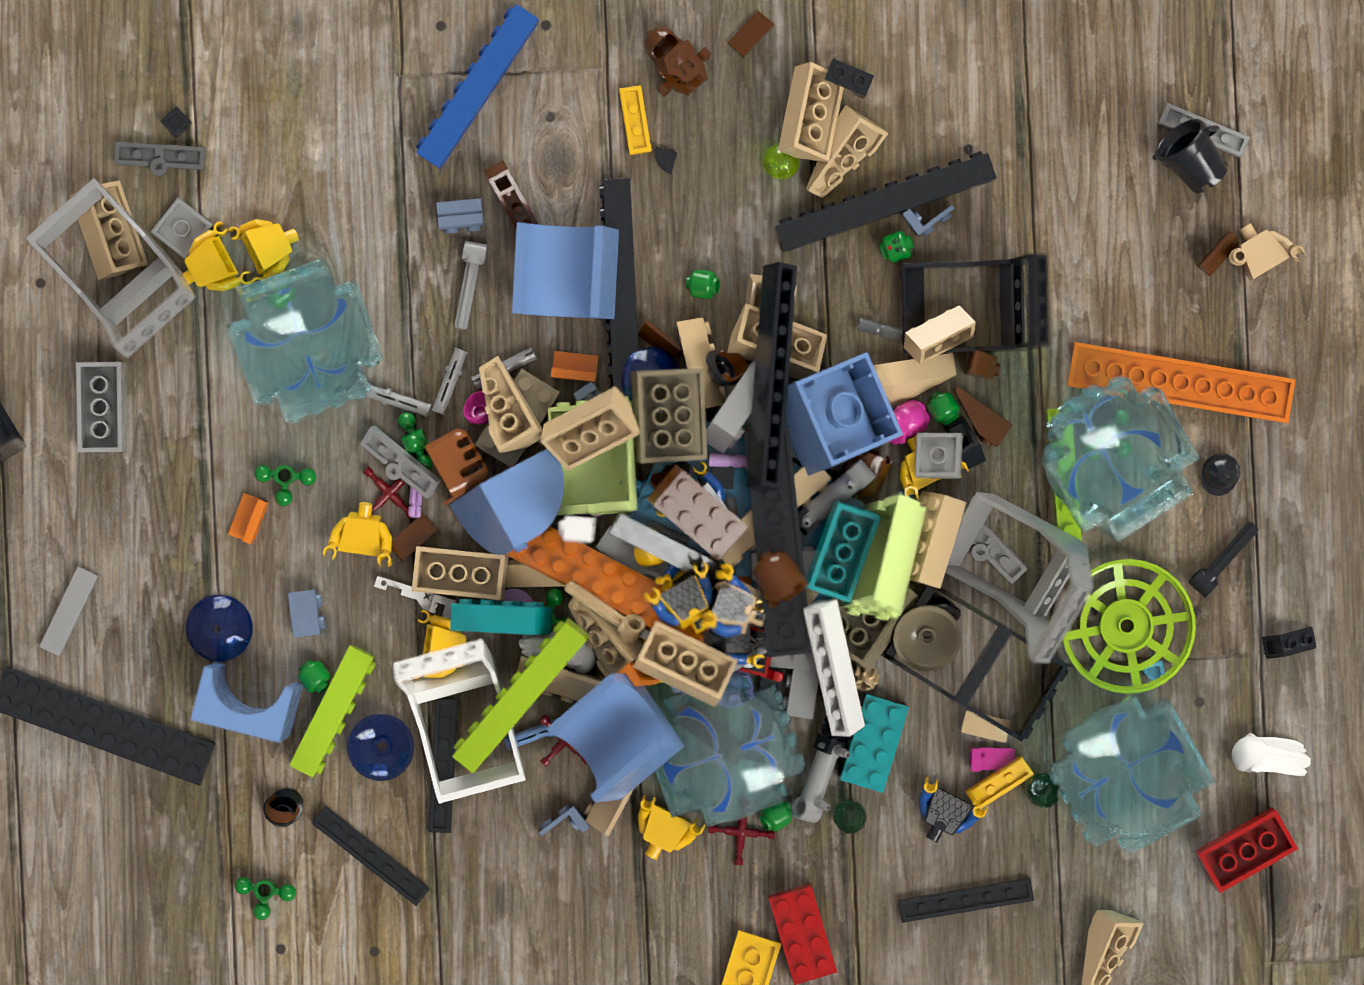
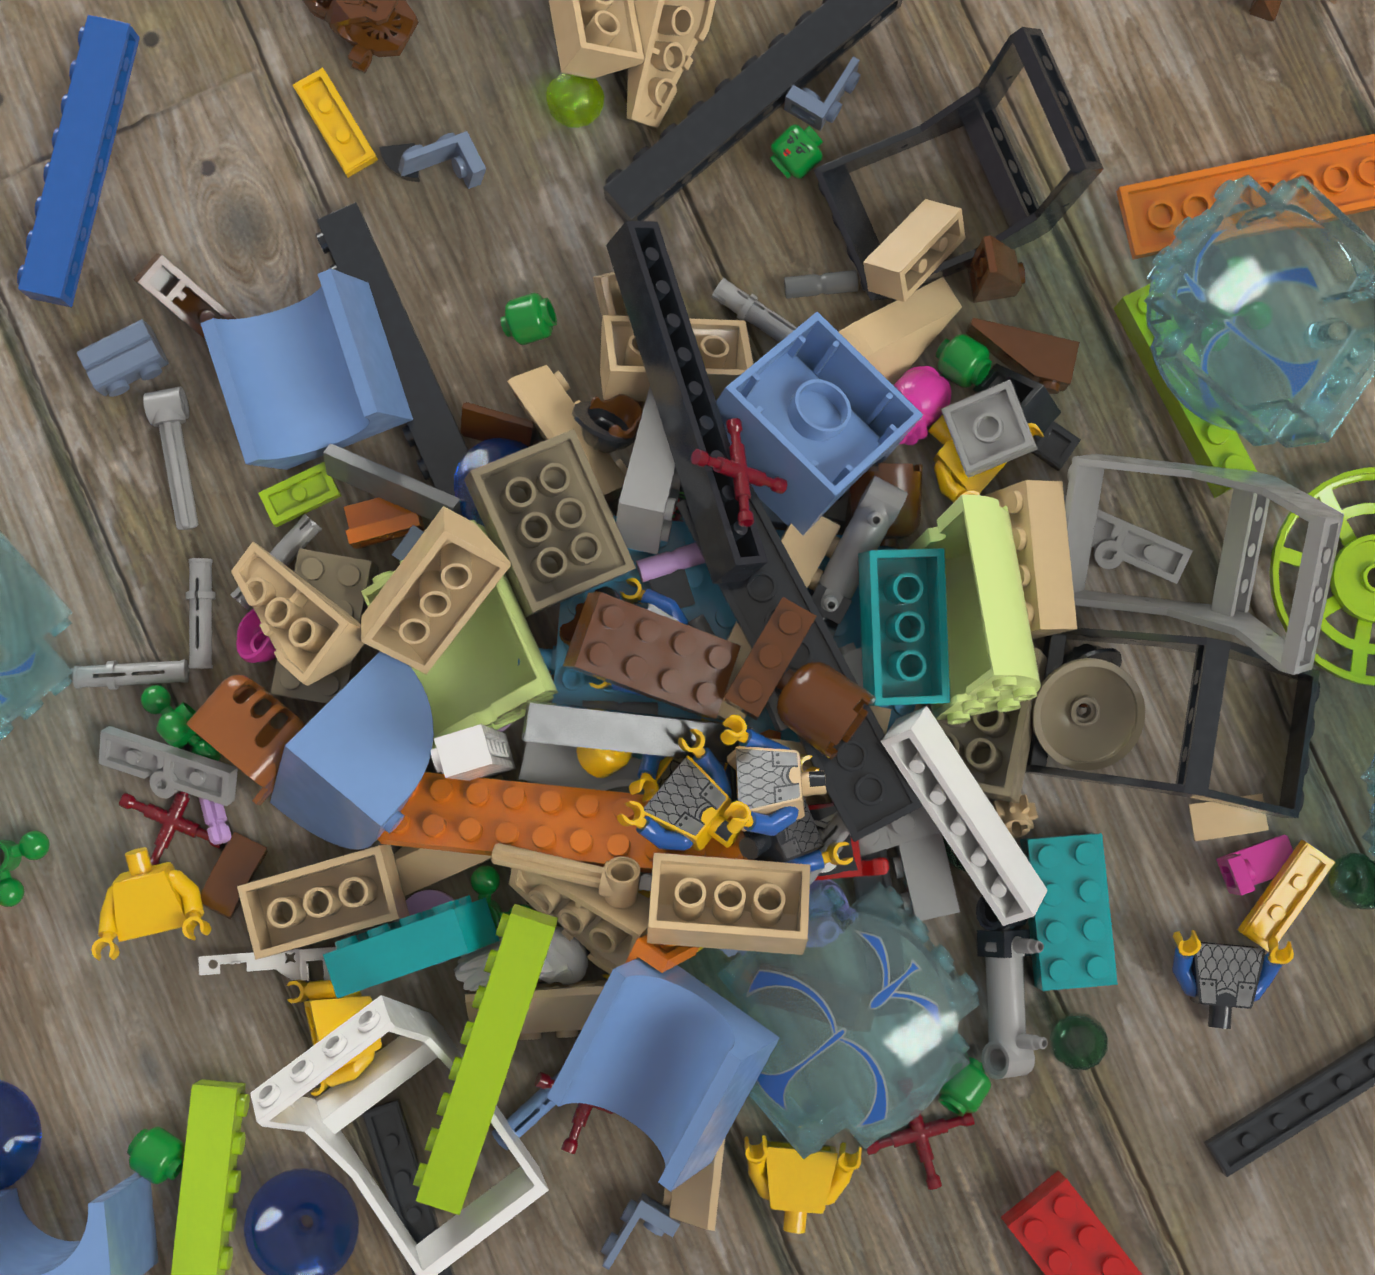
camera: 20 degrees left, 5 degrees down
sand blue brick [288,589,326,638] -> none
none -> lime plate [258,462,342,527]
none -> dark grey tile [323,444,461,520]
none -> sand blue bracket [398,131,486,189]
none -> dark red piece [691,418,787,527]
none -> light grey pin [711,278,797,342]
none -> reddish brown brick [723,597,817,721]
none -> black tile [1031,421,1081,471]

